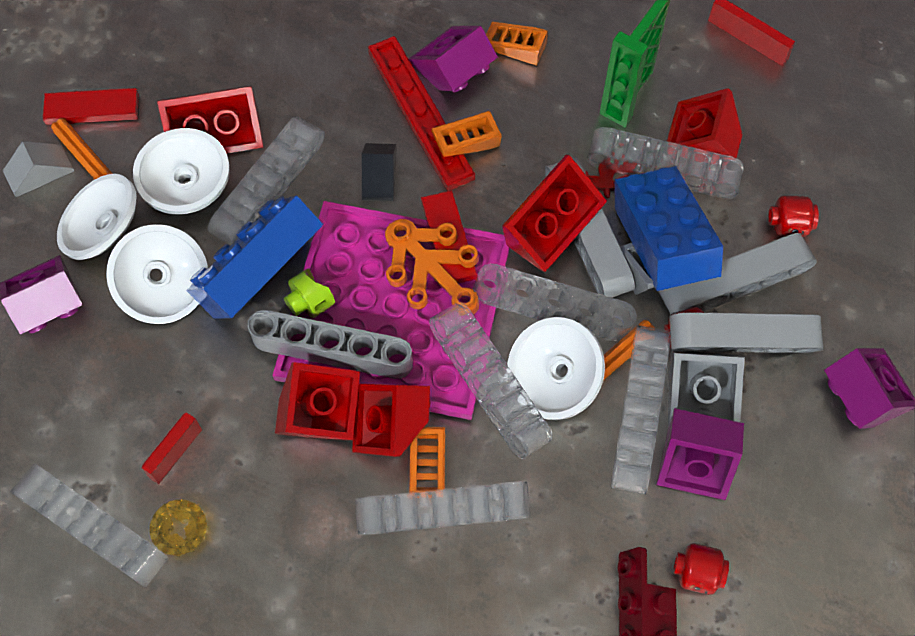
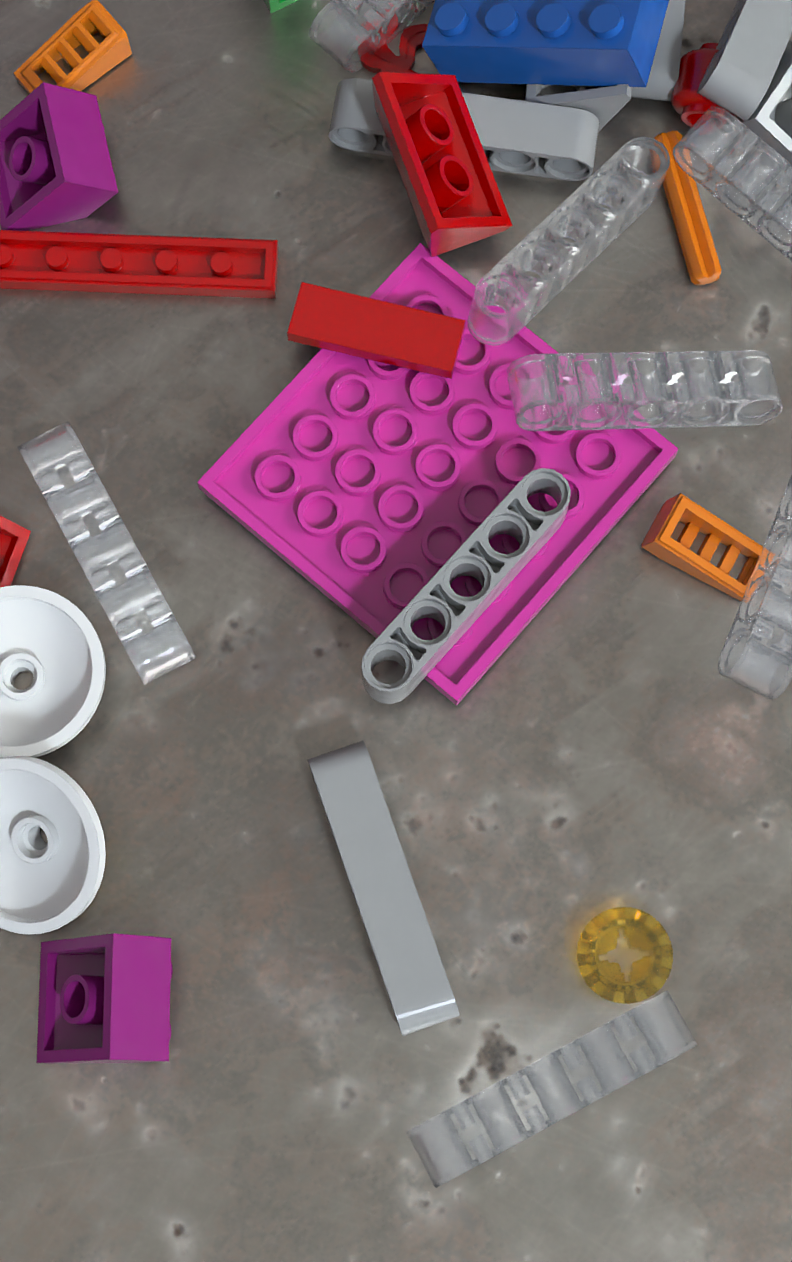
camera: 60 degrees left, 10 degrees up
white dish [106,225,208,324] -> none
red tile [142,412,202,484] -> none
blue brick [186,195,323,319] -> none
red slope [275,362,360,441] -> none
lime piece [283,268,335,318] -> none
red slope [352,384,431,457] -> none
black slope [362,143,397,201] -> none
orange plant [385,219,479,317] -> none
orange slope [432,111,502,157] -> none
white dish [507,317,605,420] -> none
none -> light grey beam [308,741,460,1036]

